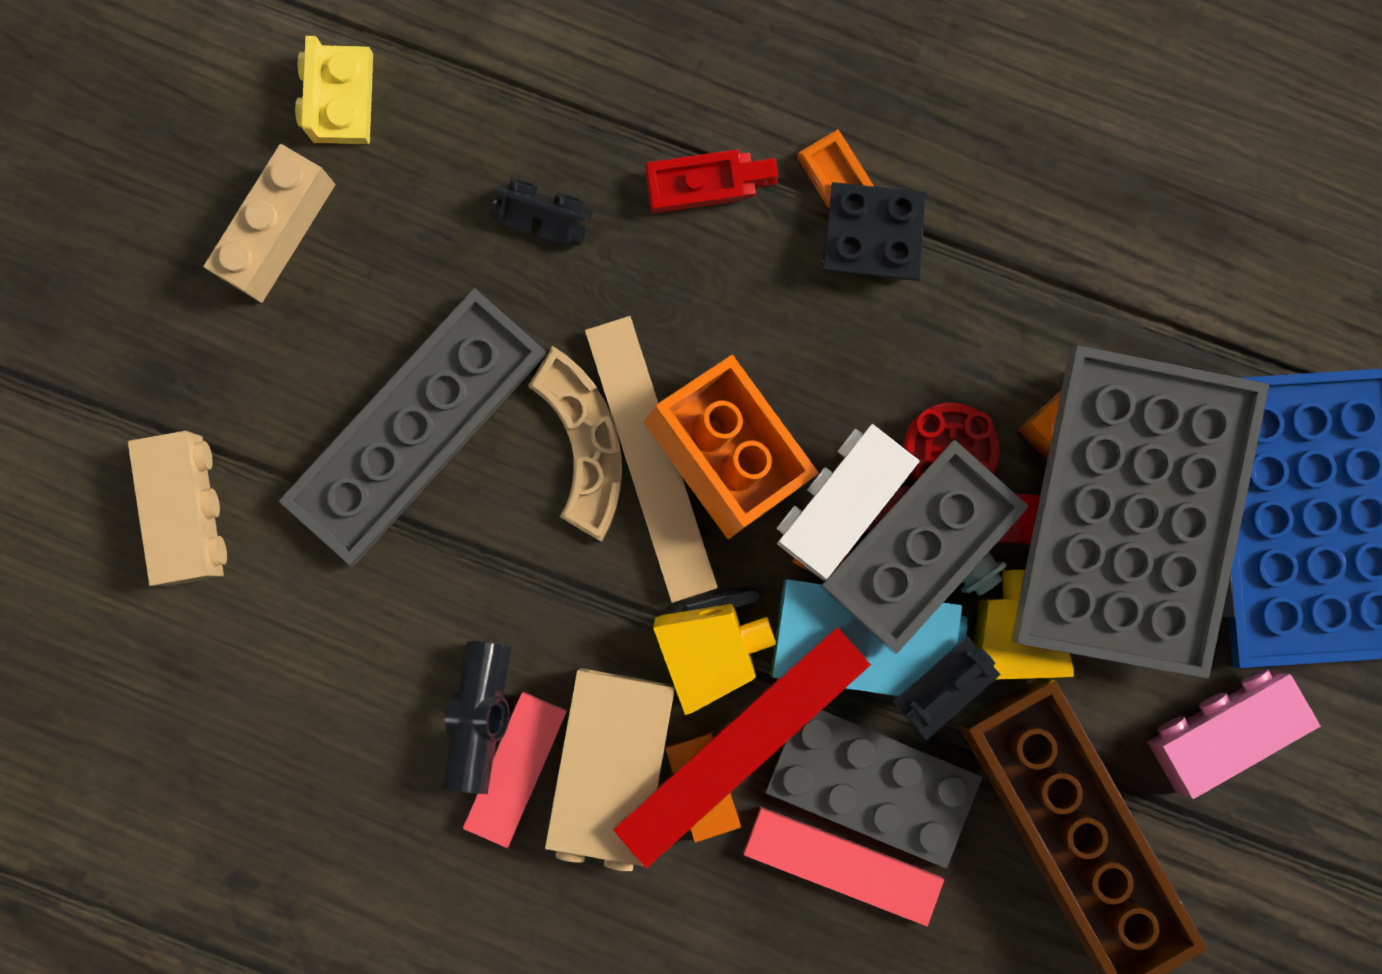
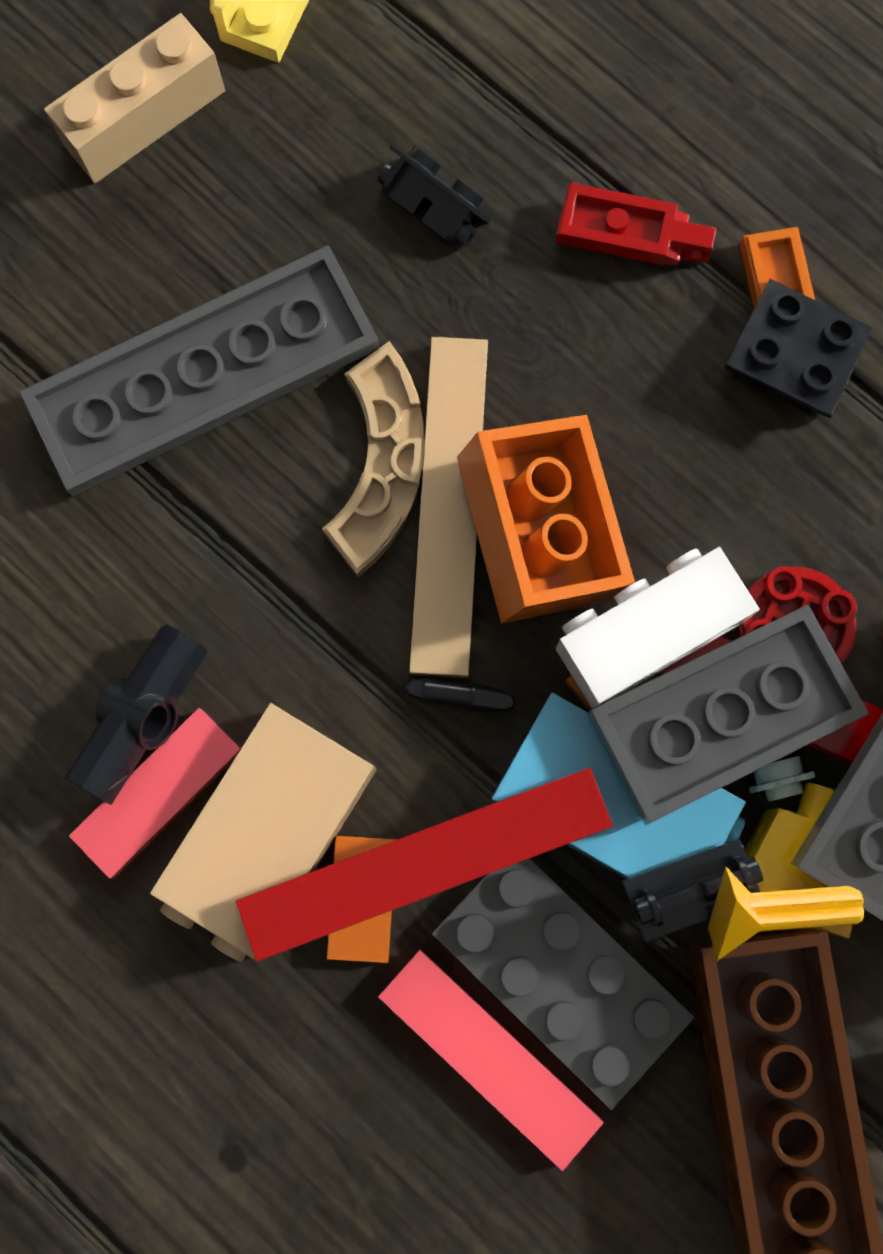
camera: 25 degrees right, 5 degrees down
yellow torso [653,604,777,715] -> none
none -> yellow piece [708,867,864,961]

